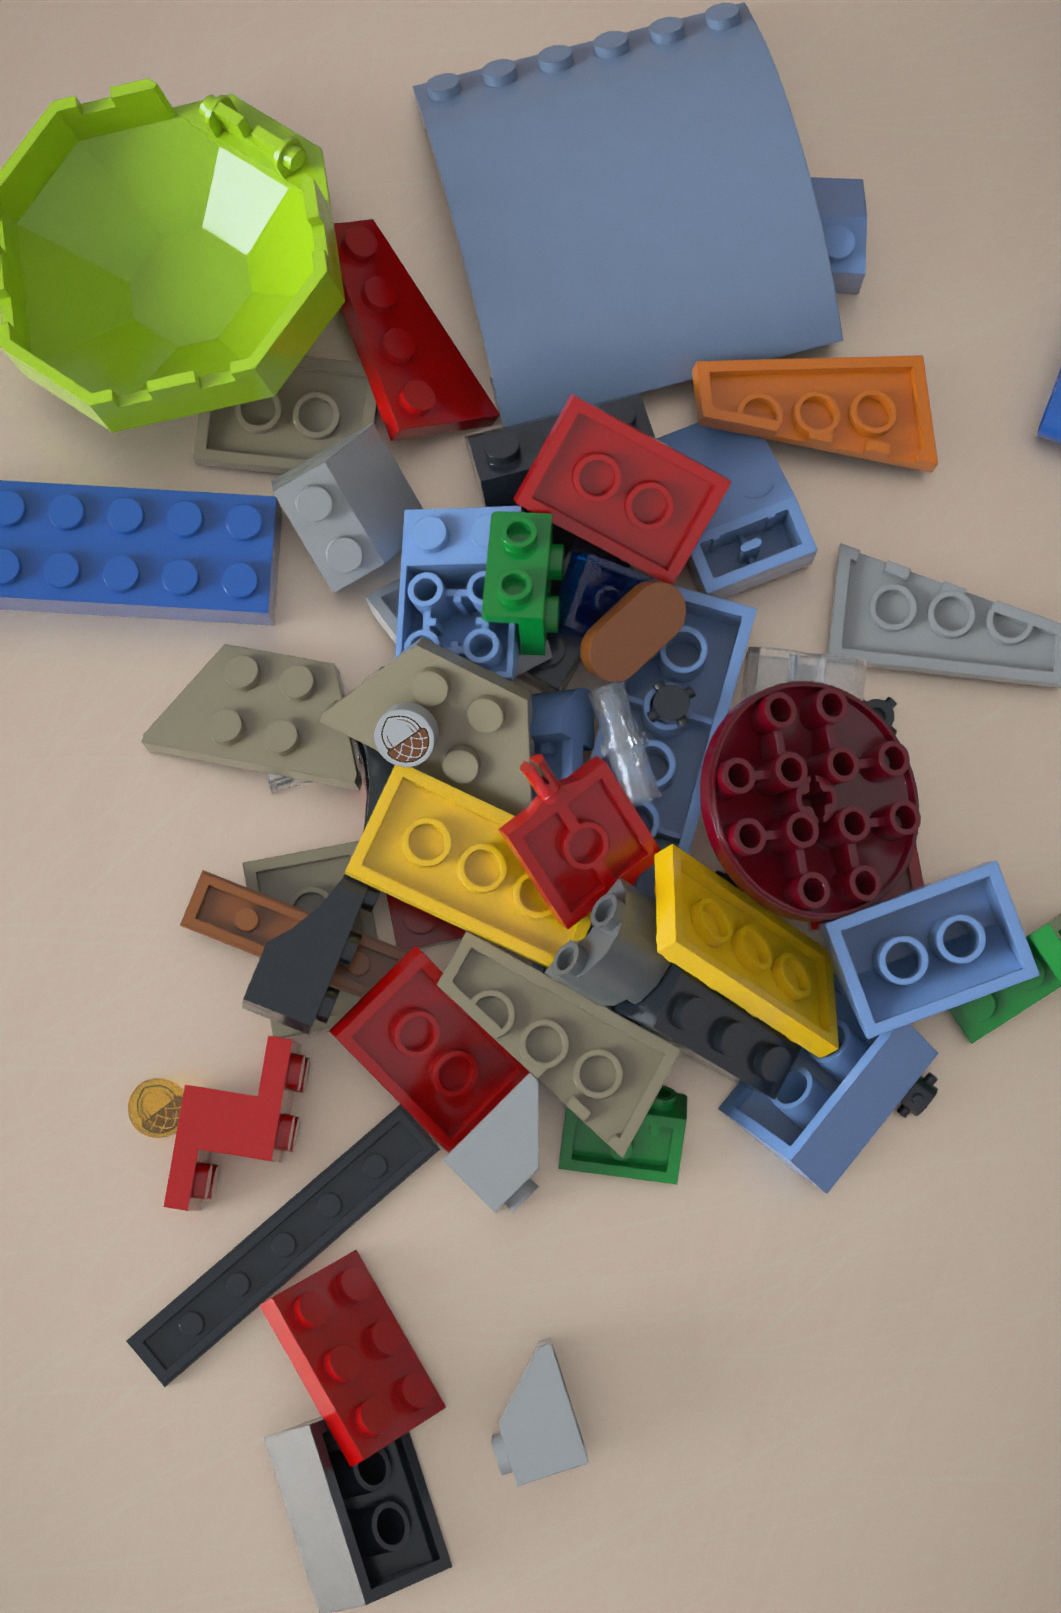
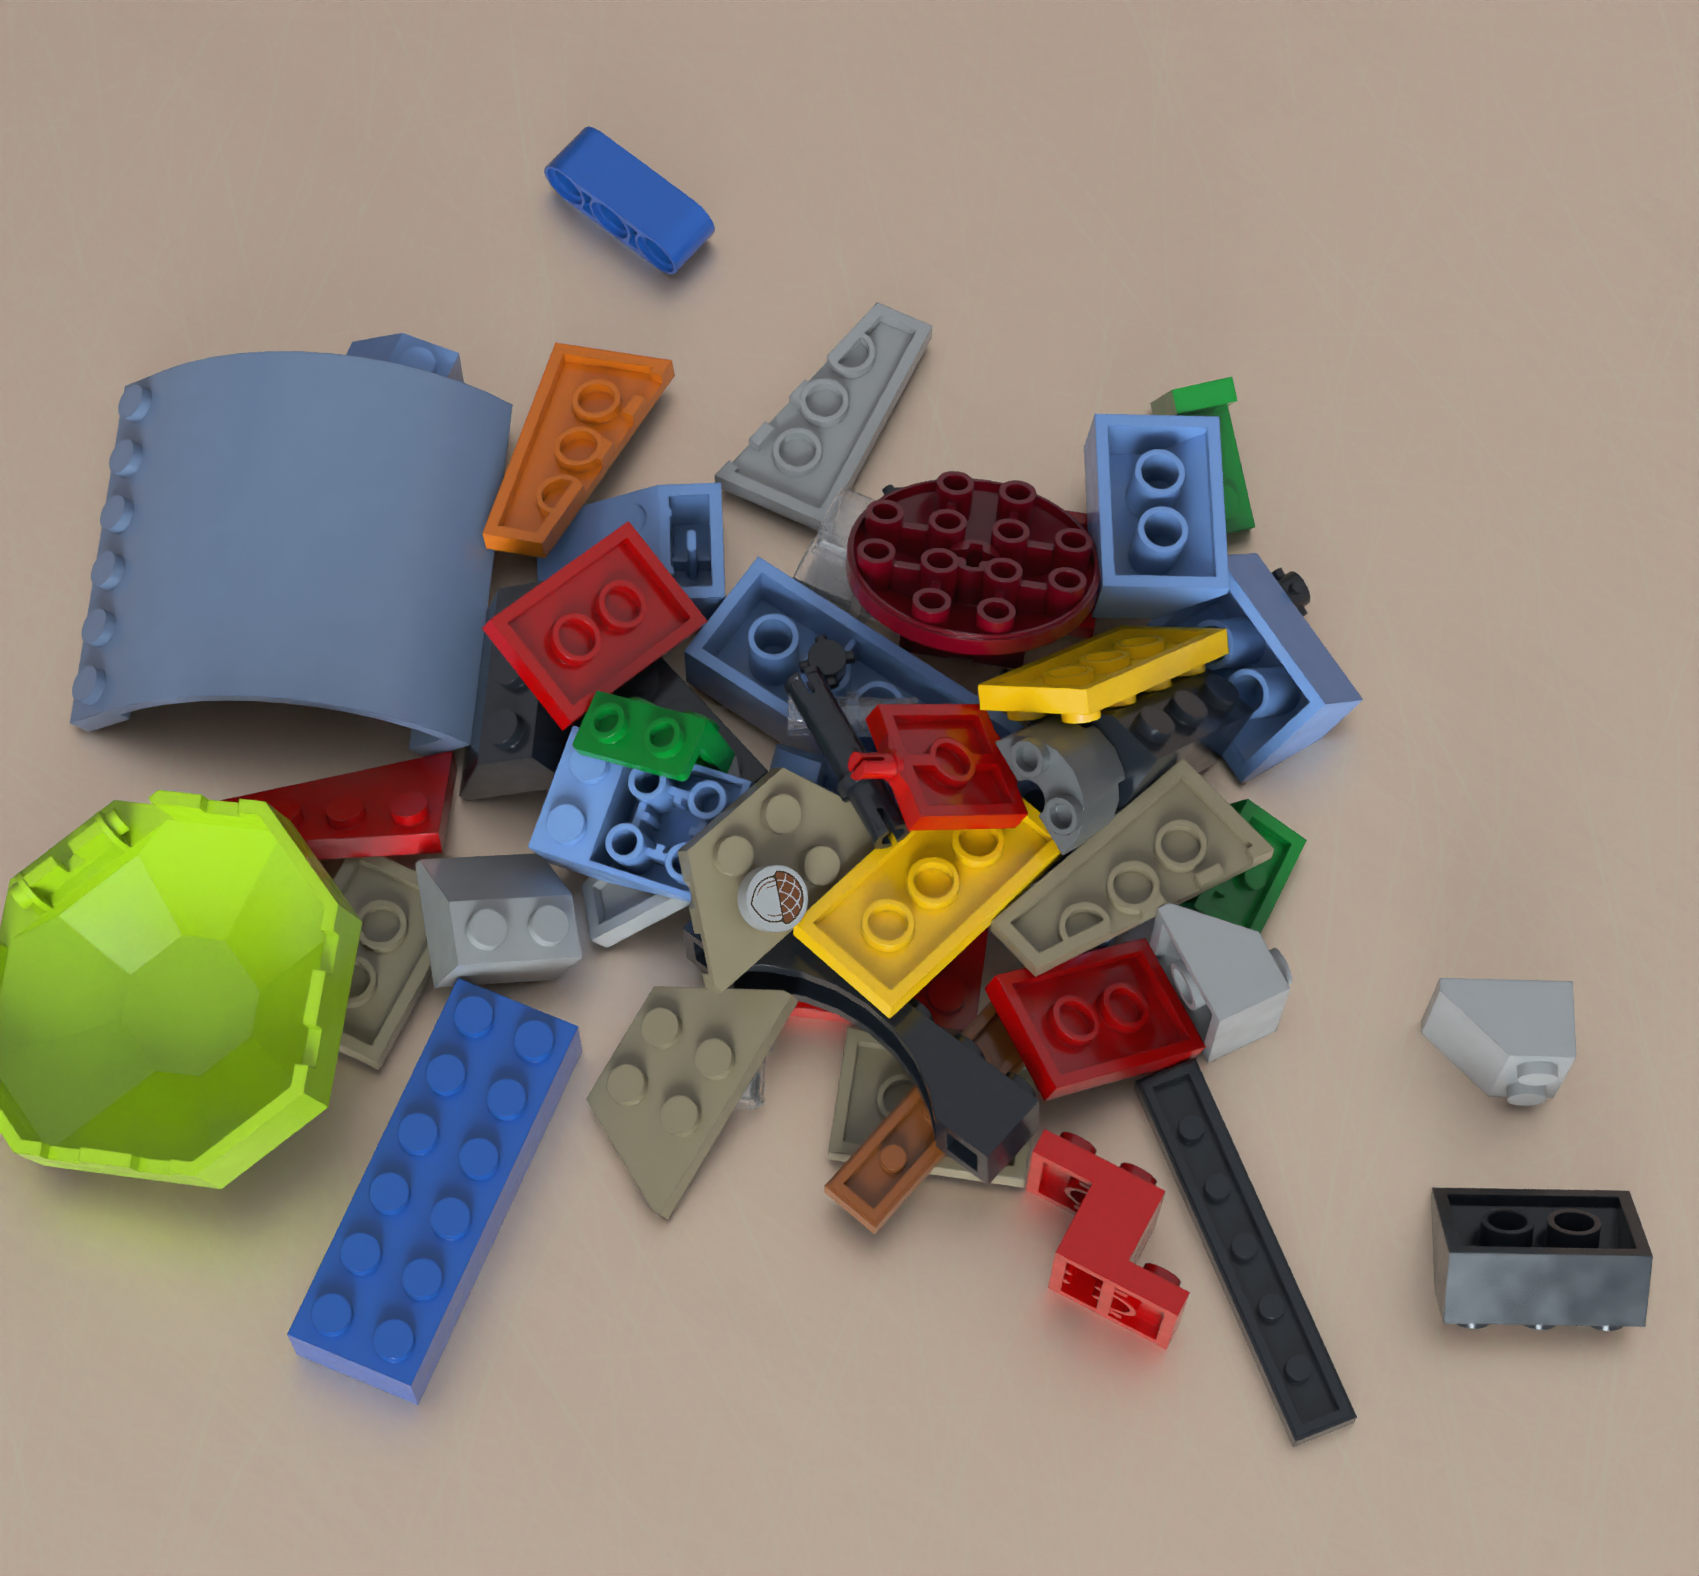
camera: 75 degrees left, 15 degrees down
clear yellow tile [128,1078,184,1138] -> none
red plate [259,1250,446,1467] -> none
clear blue piece [557,551,652,635] -> none
dark orange tile [580,580,686,682] -> none
none -> black pin [783,666,911,849]

